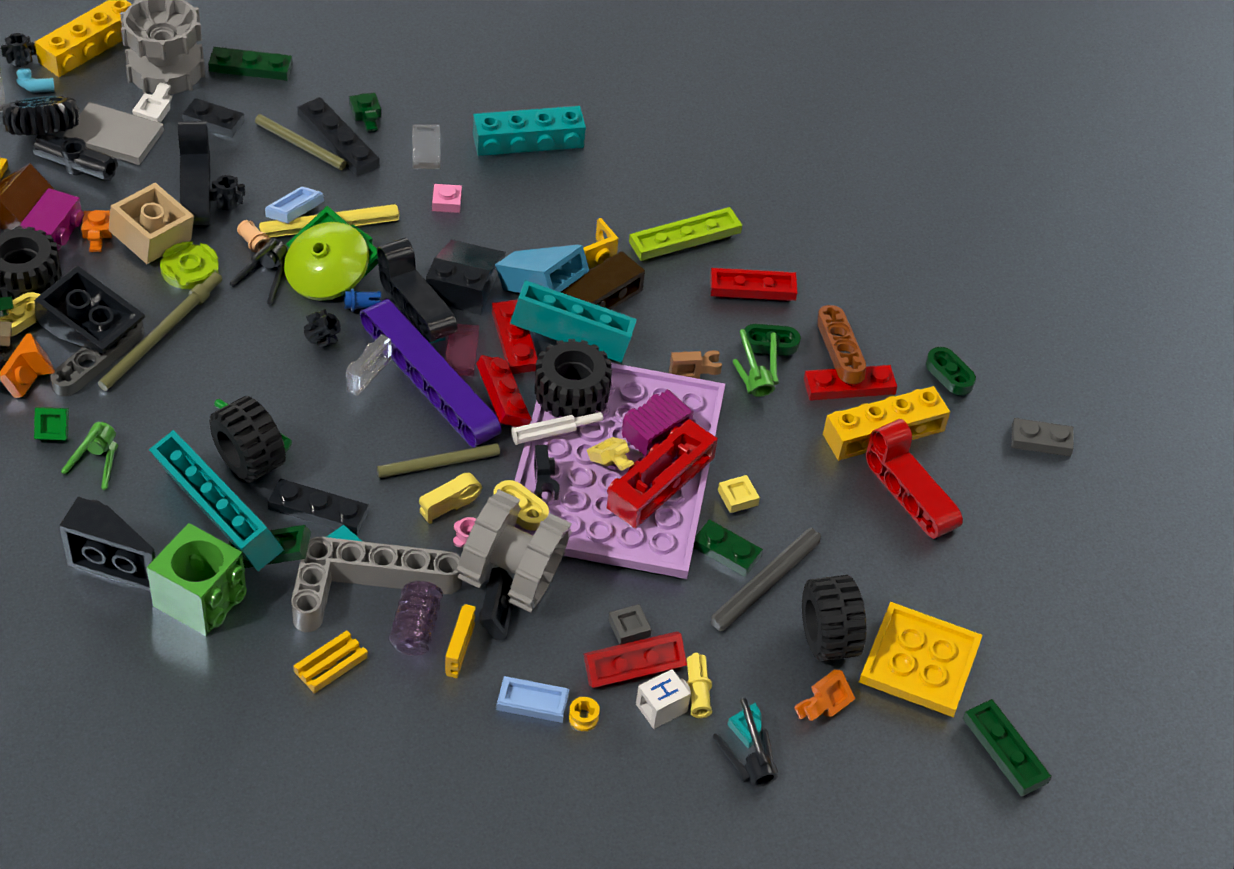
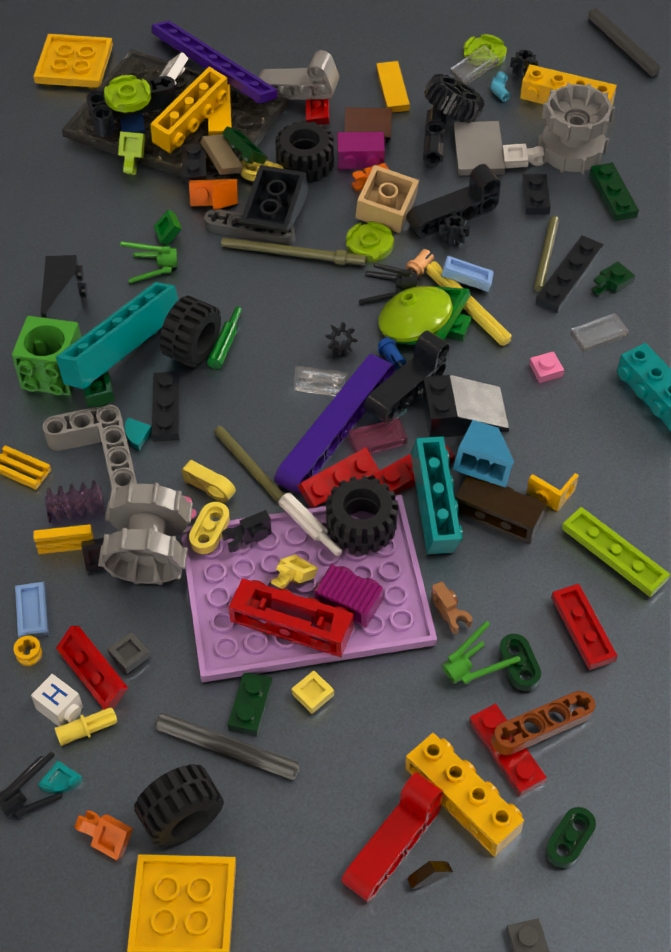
camera: 75 degrees right, 5 degrees up
none -> dark brown tile [407,861,453,889]

